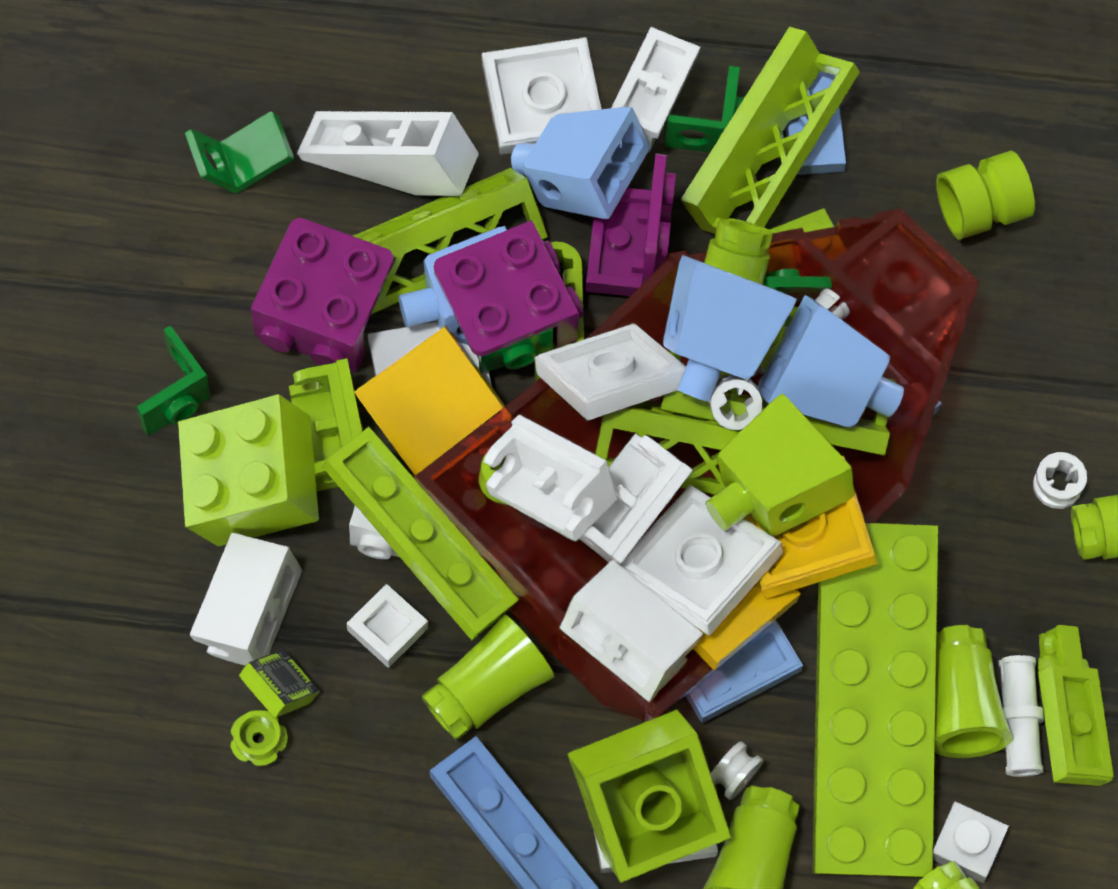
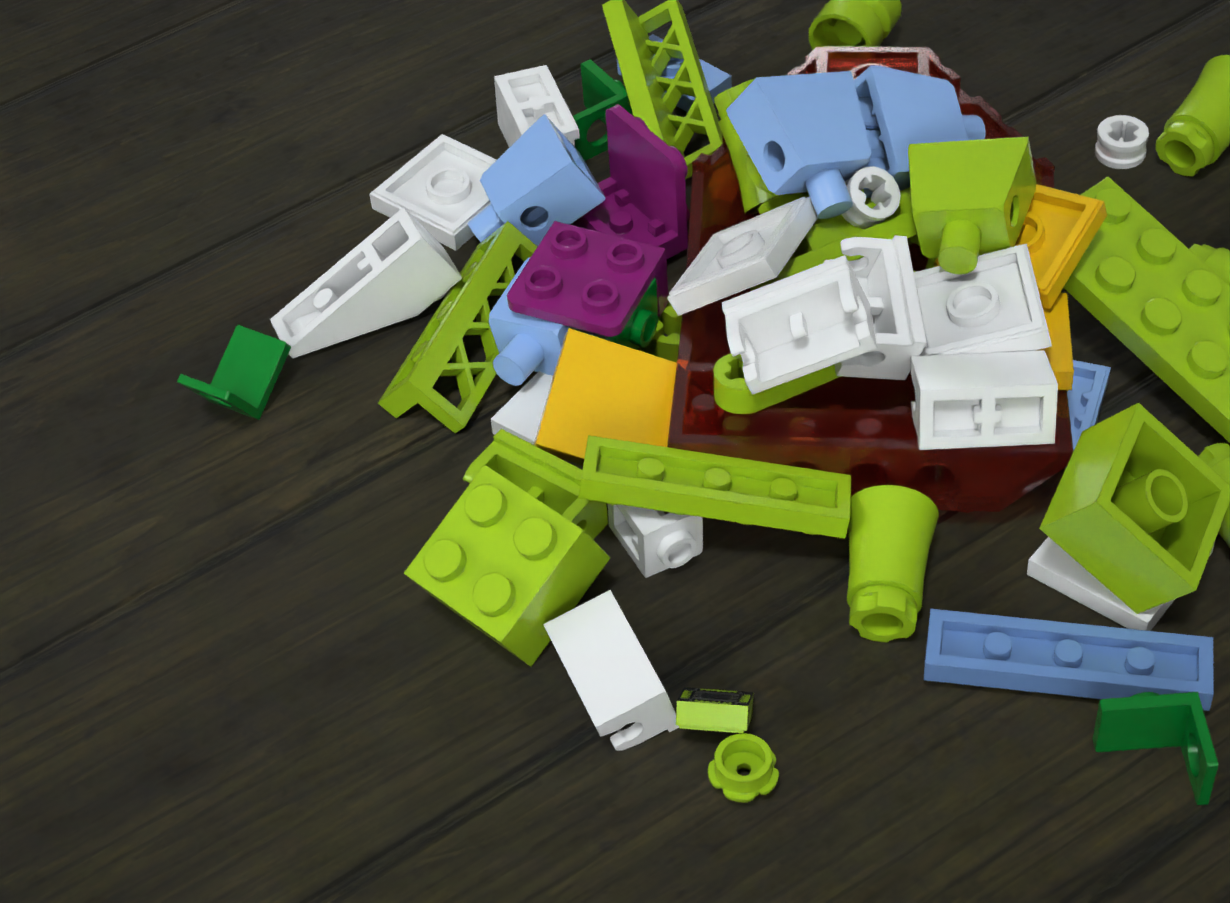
camera: 35 degrees left, 20 degrees down
green bracket [137,325,211,436] -> none
magenta bracket [250,218,393,373] -> none
white plate [347,584,428,668] -> none

